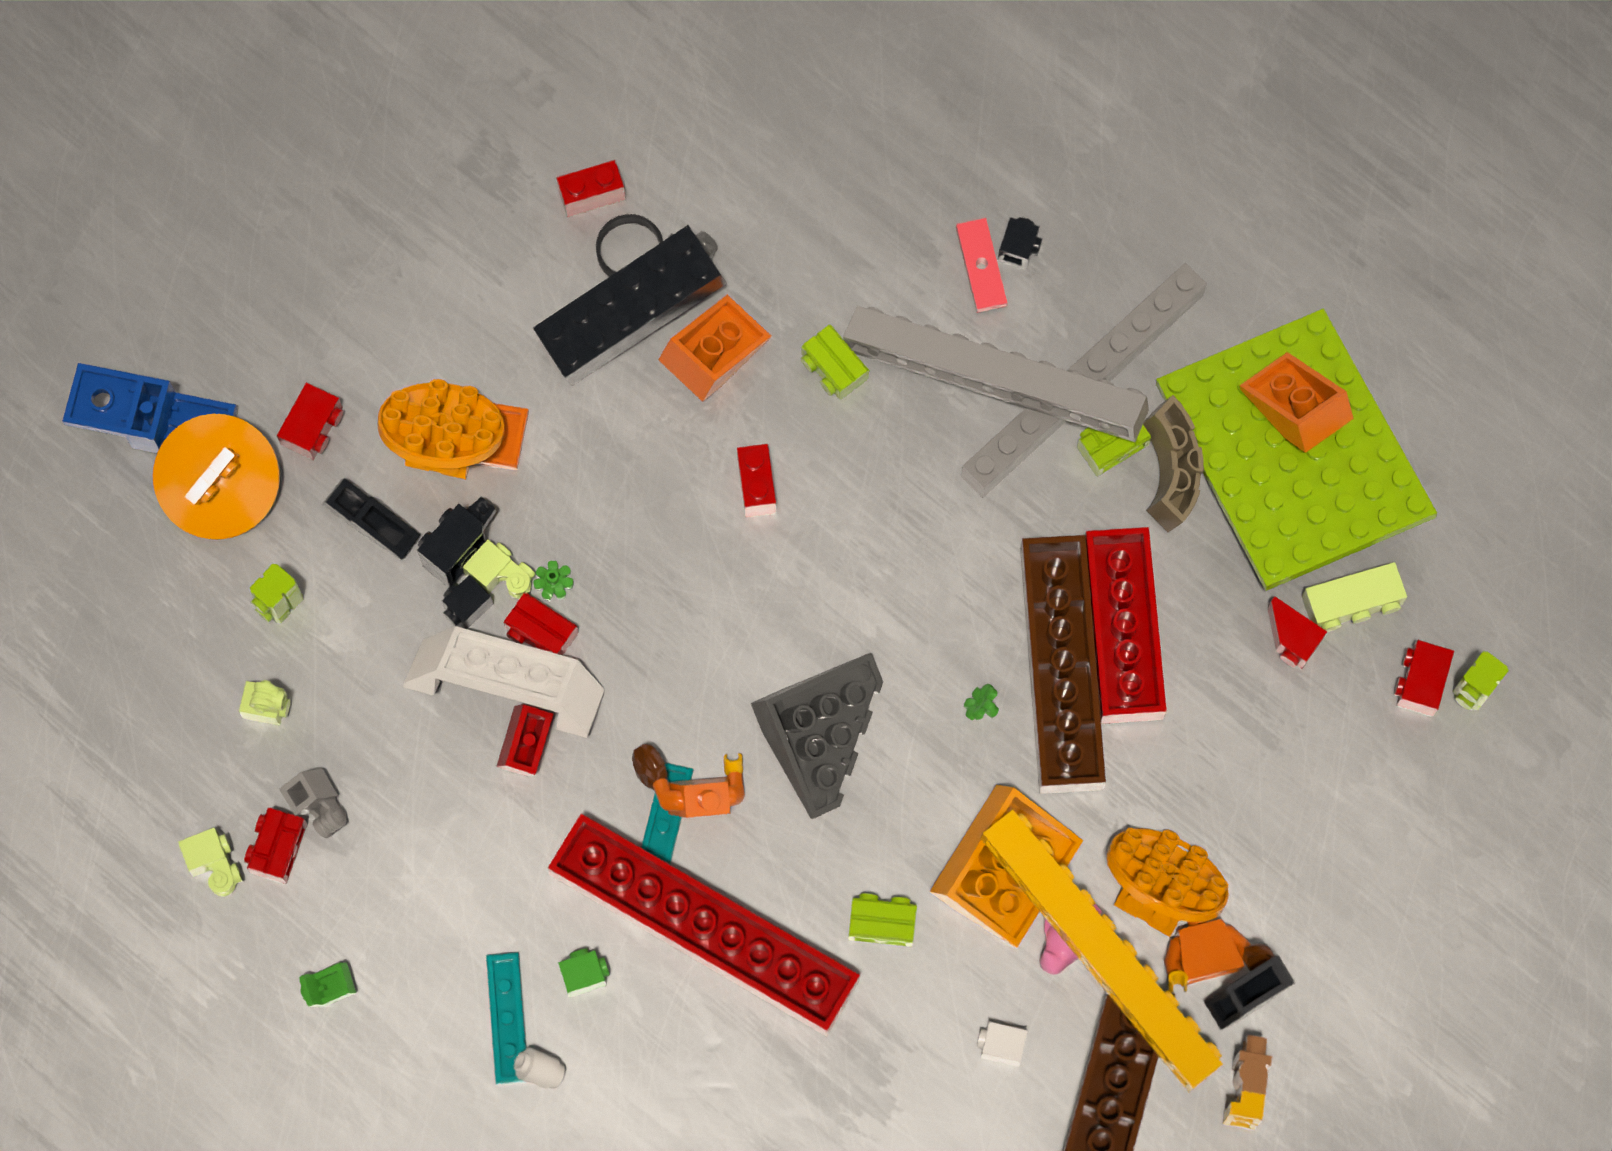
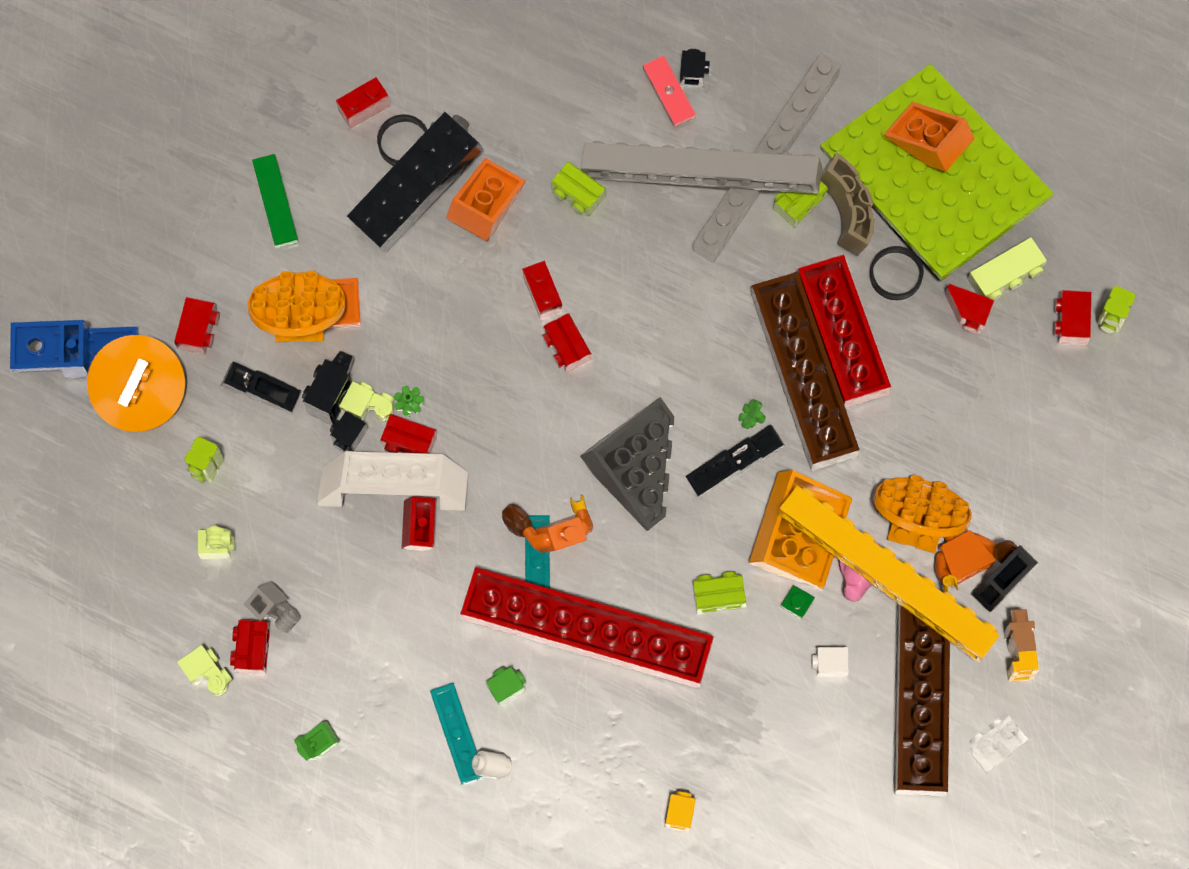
camera: 10 degrees left, 0 degrees up
none -> green tile [252,154,299,249]
none -> red brick [542,313,592,373]
none -> black slope [686,425,785,497]
none -> green plate [781,585,815,620]
none -> black tyre [870,246,924,301]

